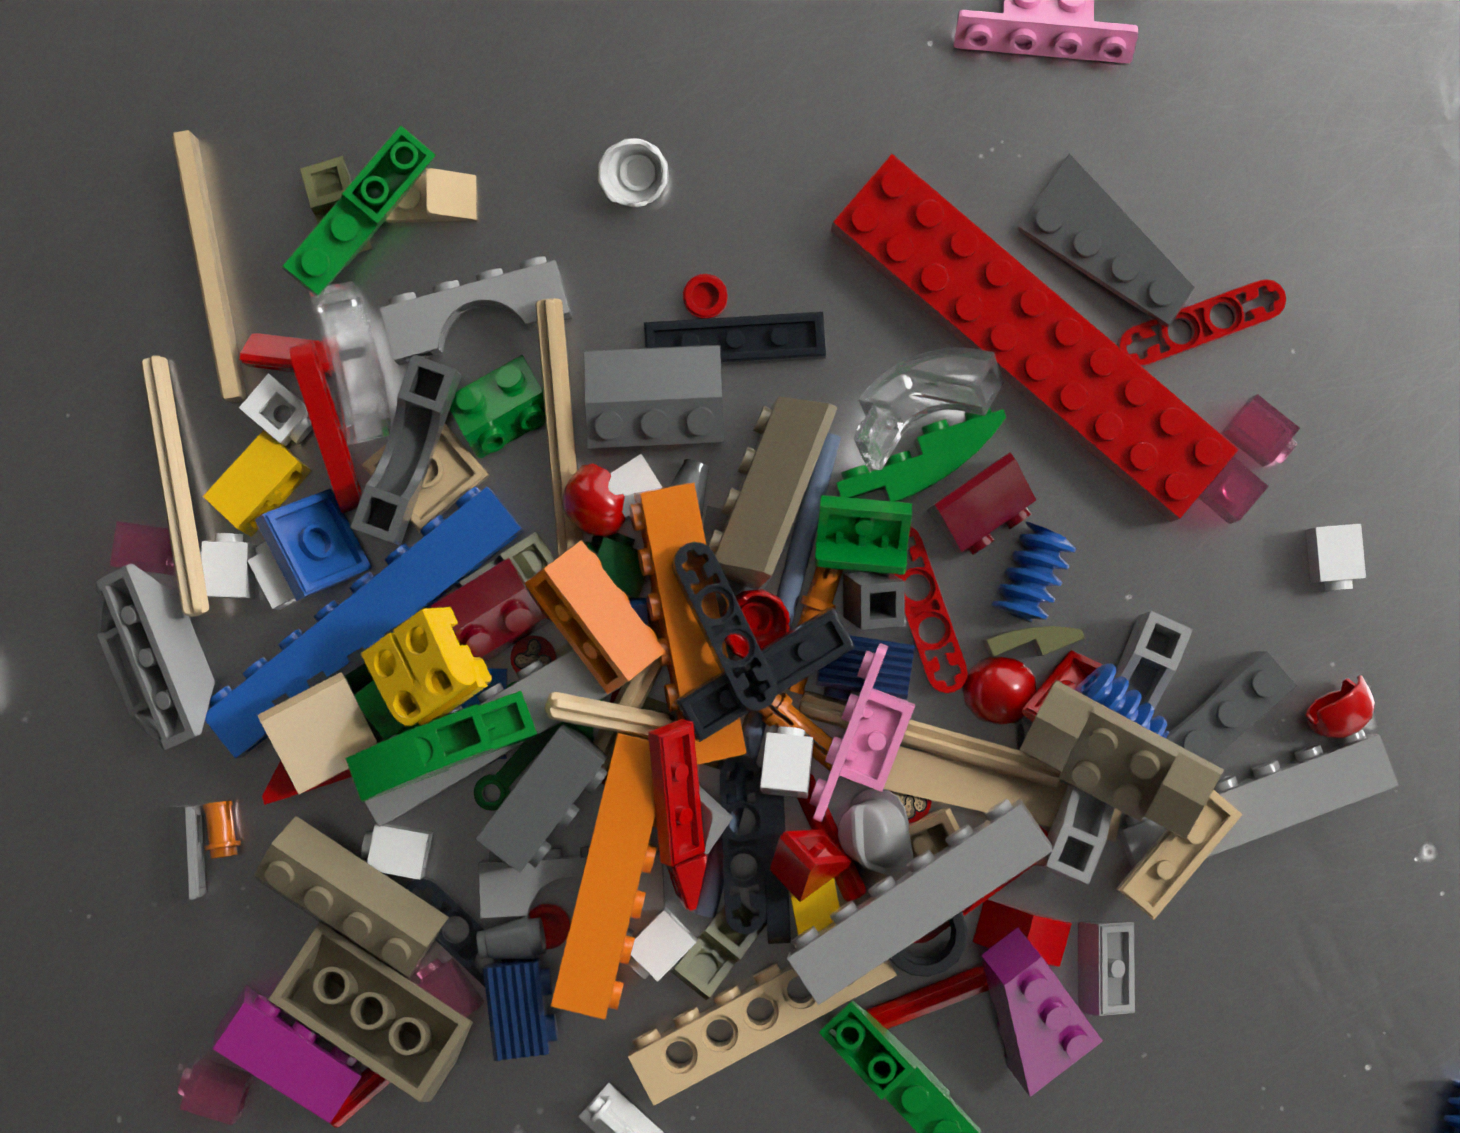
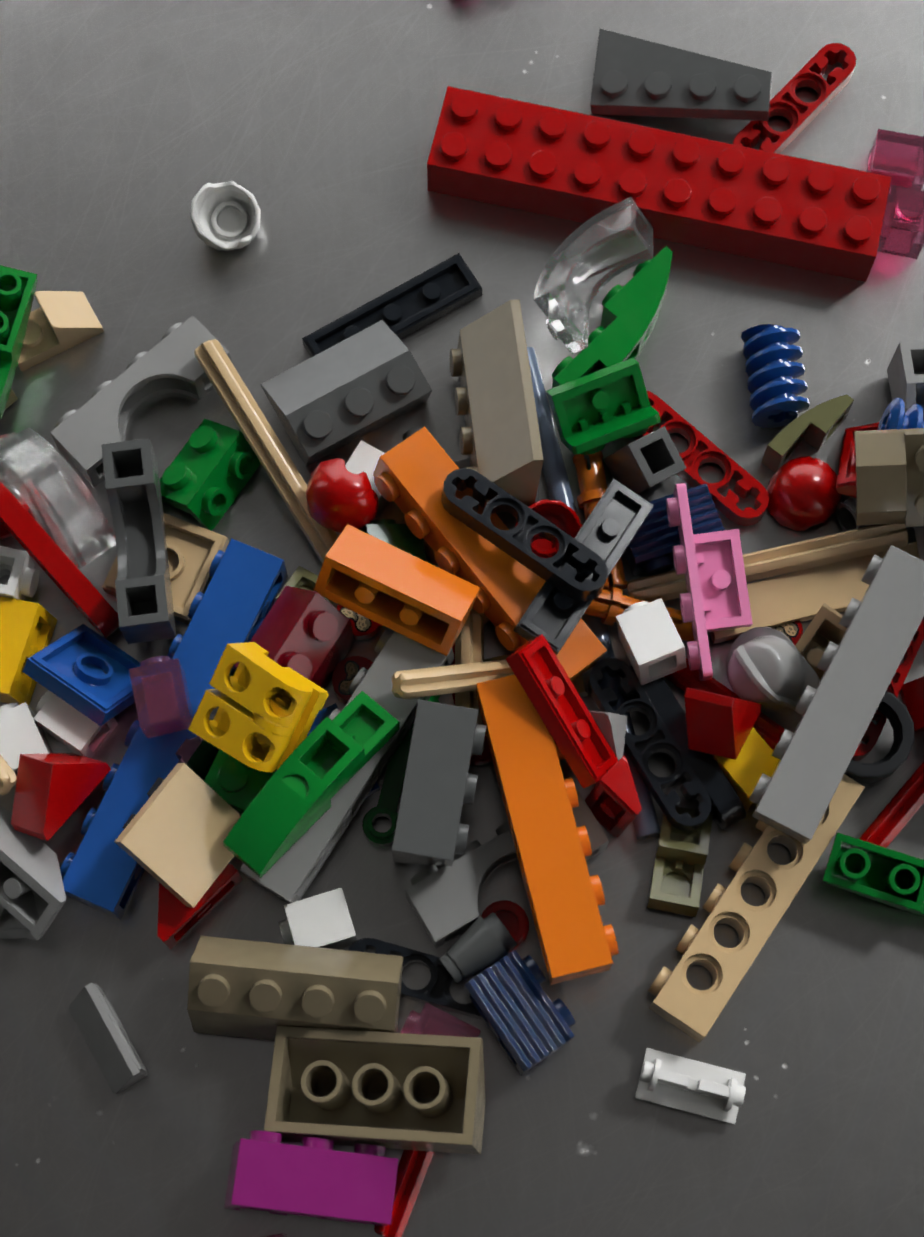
camera: 25 degrees left, 15 degrees down
orange pin [202,801,242,859] -> none
white brick [629,907,697,982] -> none
red tile [683,274,728,319] -> none
dark red slope [927,452,1037,556] -> none
none -> red slope [11,753,111,841]
none -> clear pink brick [129,656,194,738]

